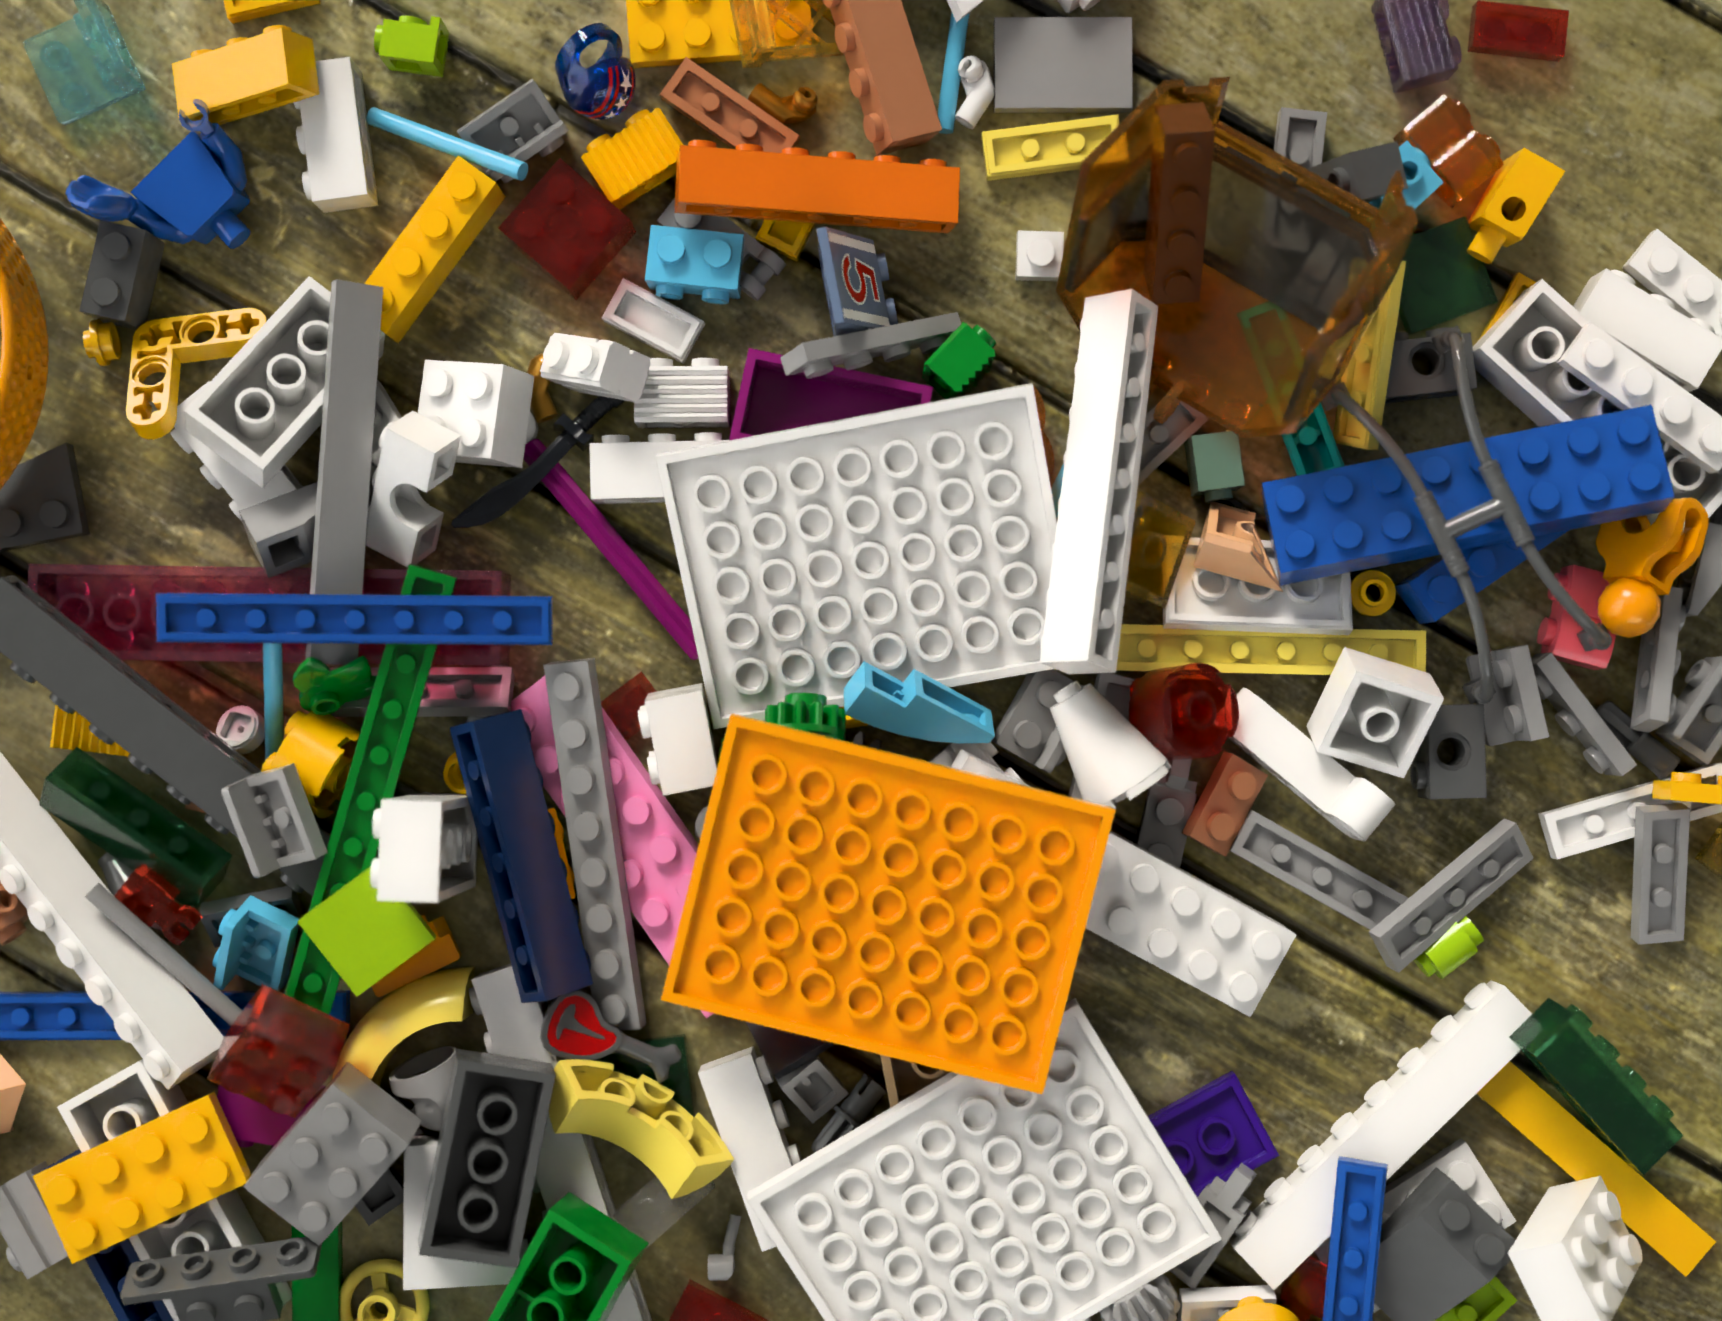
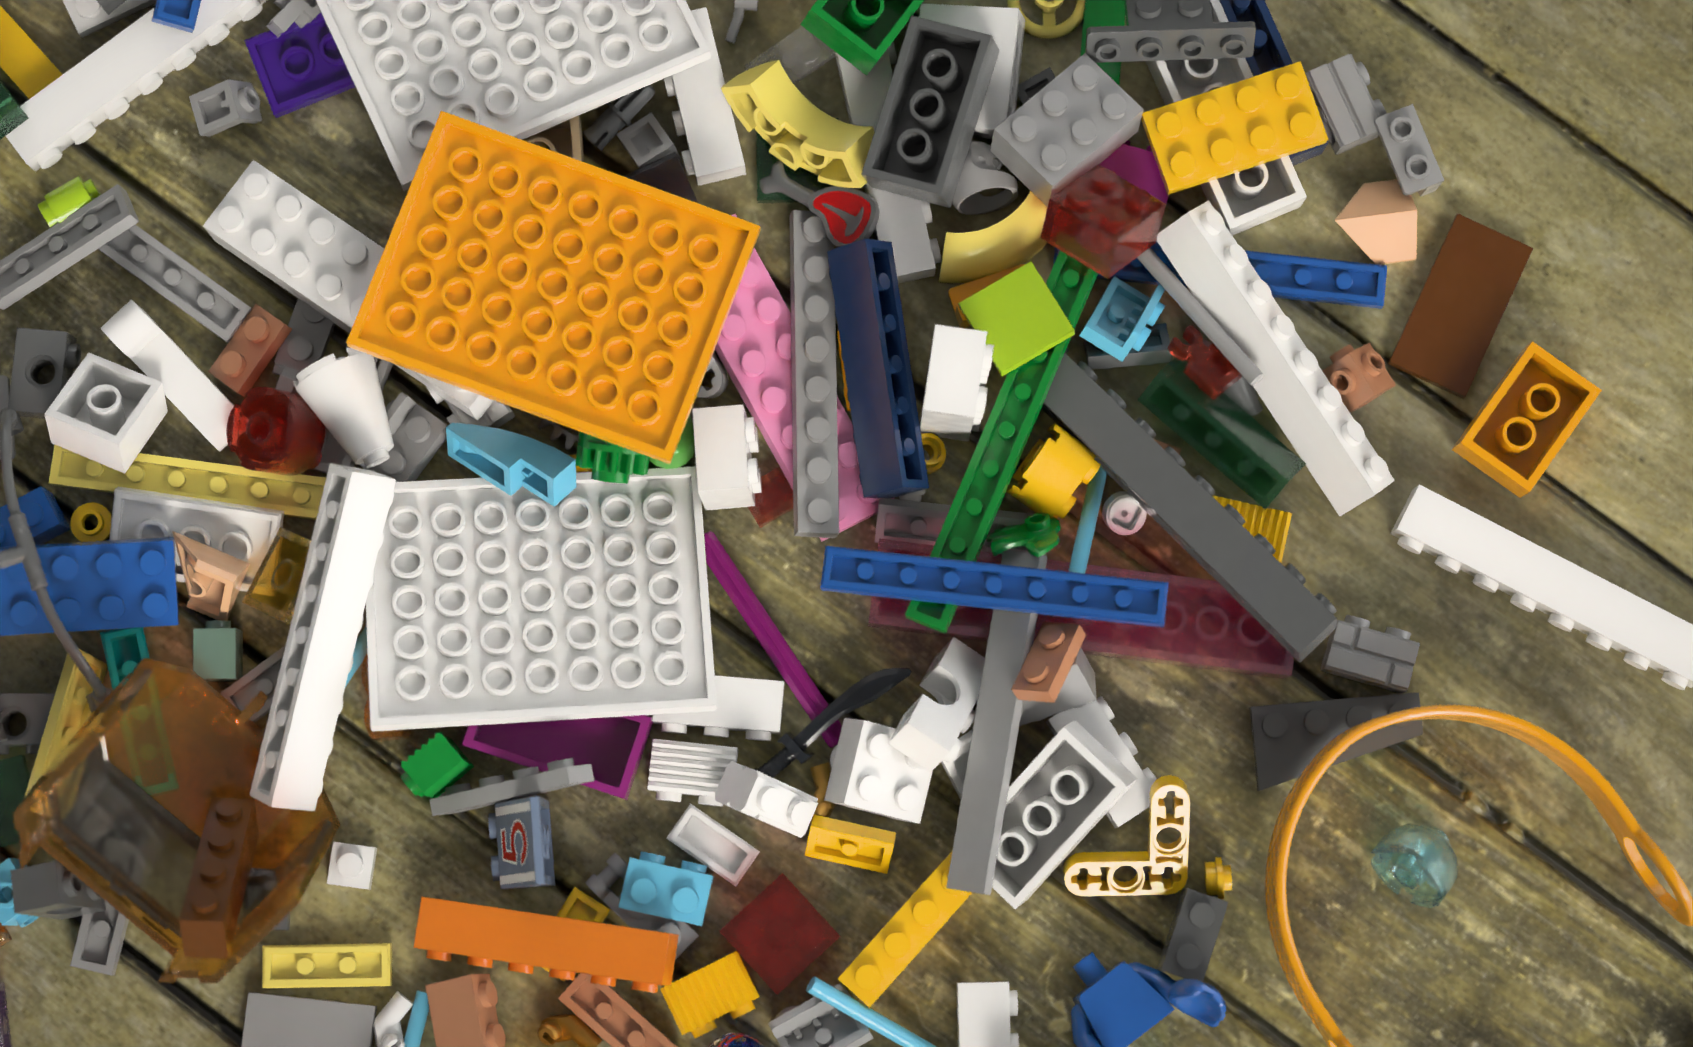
camera: 175 degrees left, 5 degrees down
light grey bracket [221,763,328,878] -> none
none -> light grey bracket [189,79,262,137]
none -> yellow plate [805,814,896,874]
none -> nougat plate [1011,622,1086,703]

